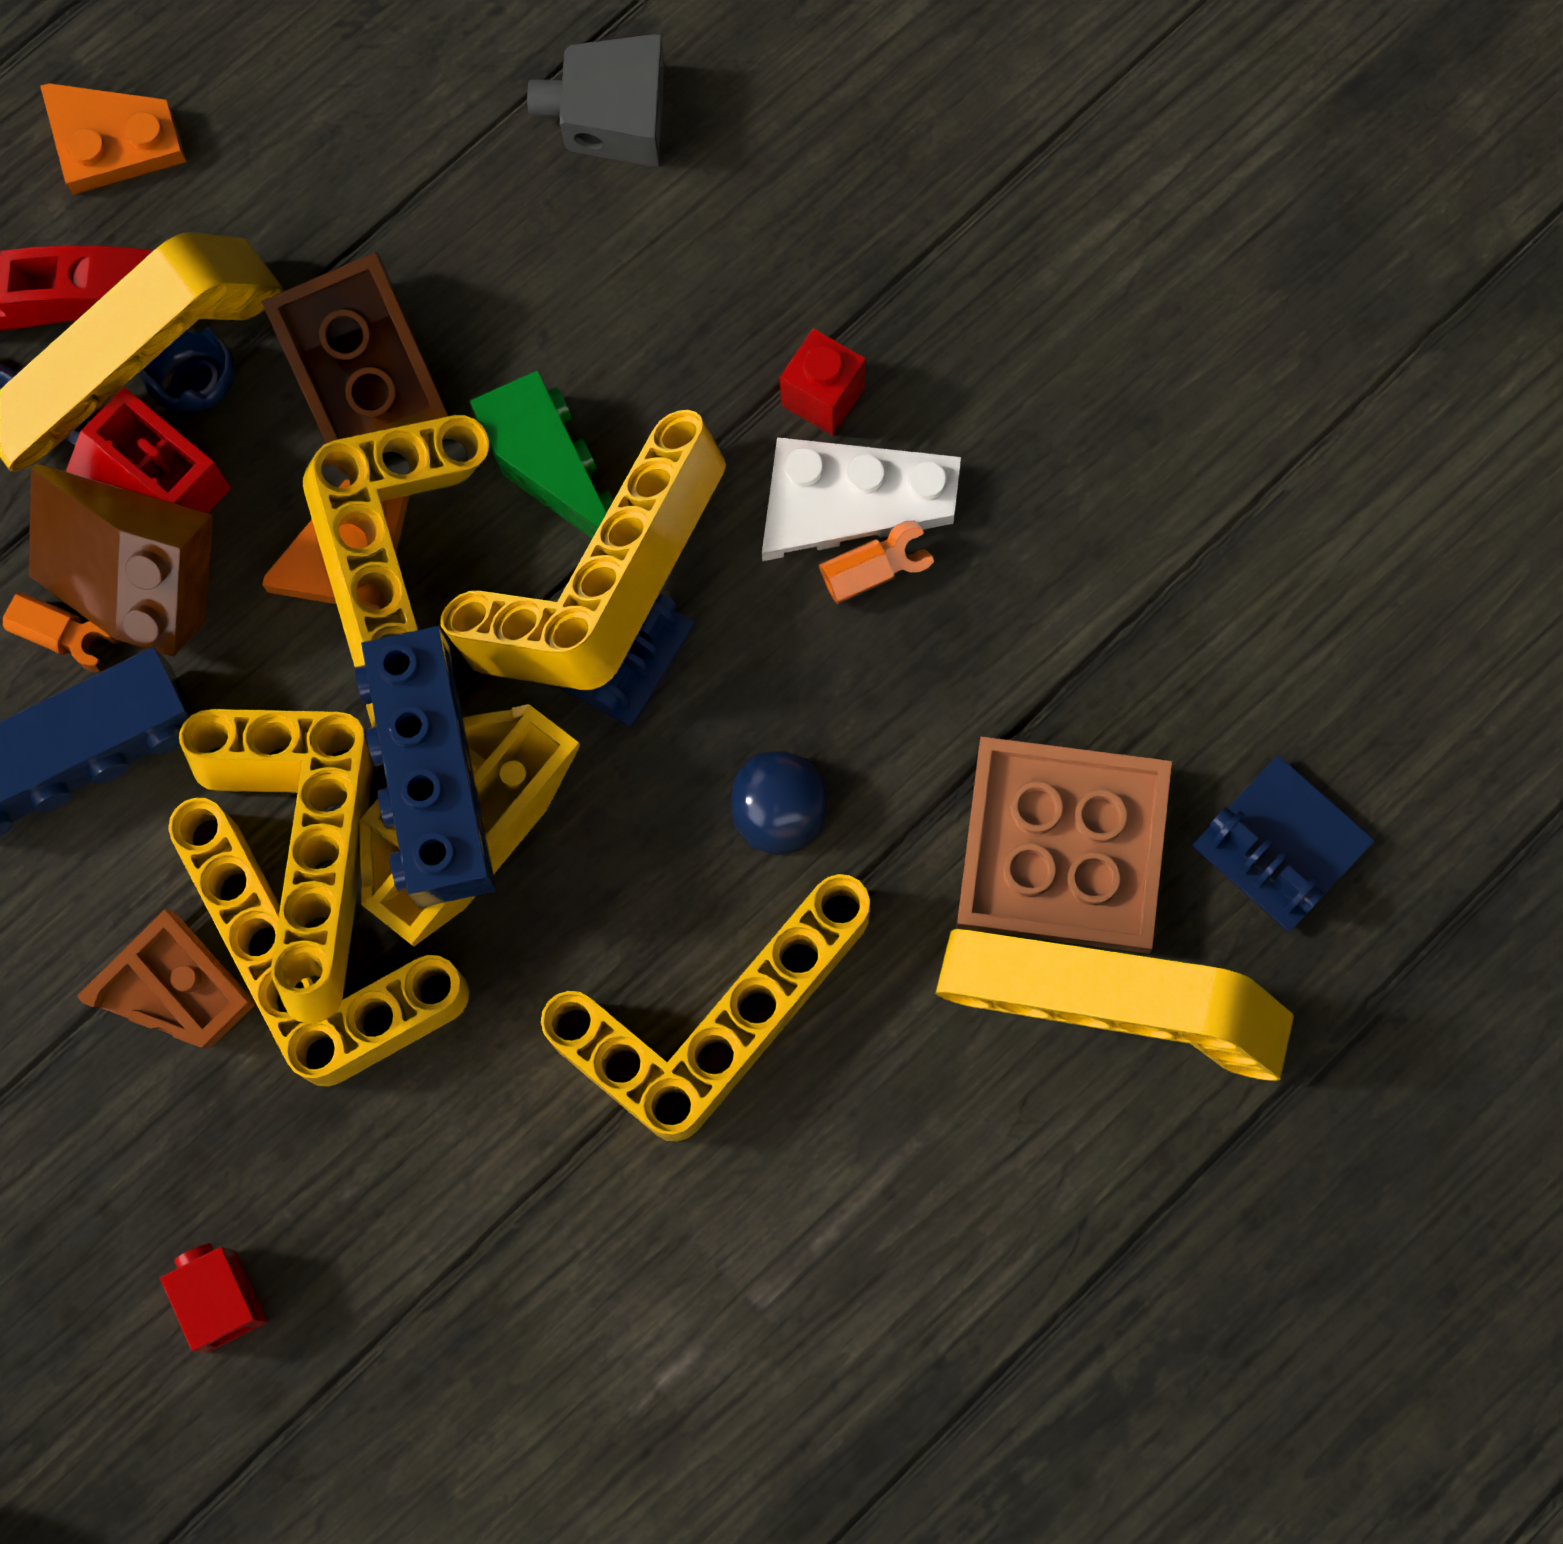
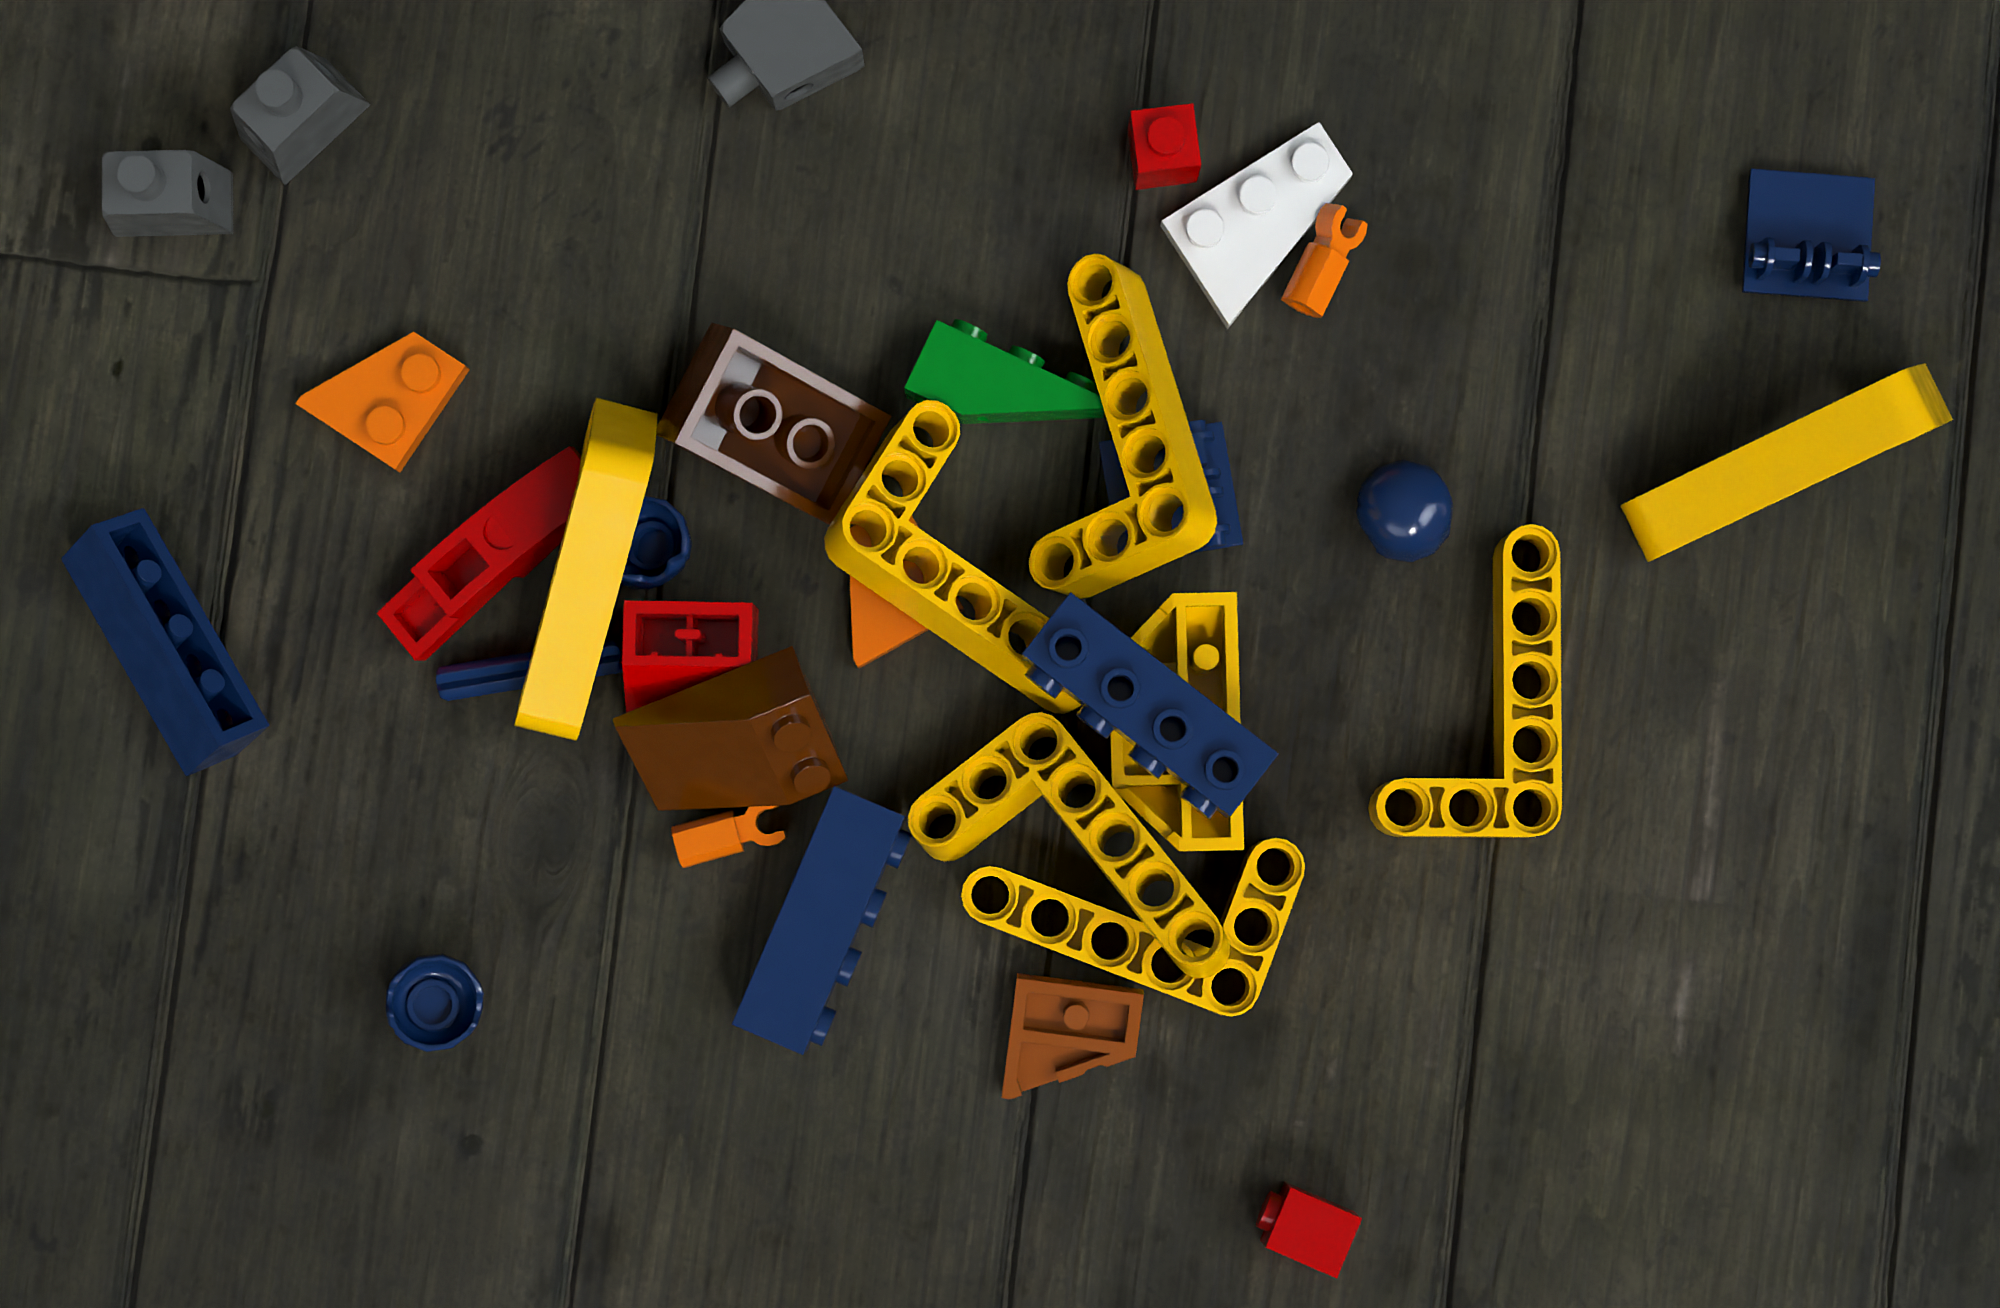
camera: 45 degrees left, 10 degrees up
nougat plate [956,737,1172,954] -> none

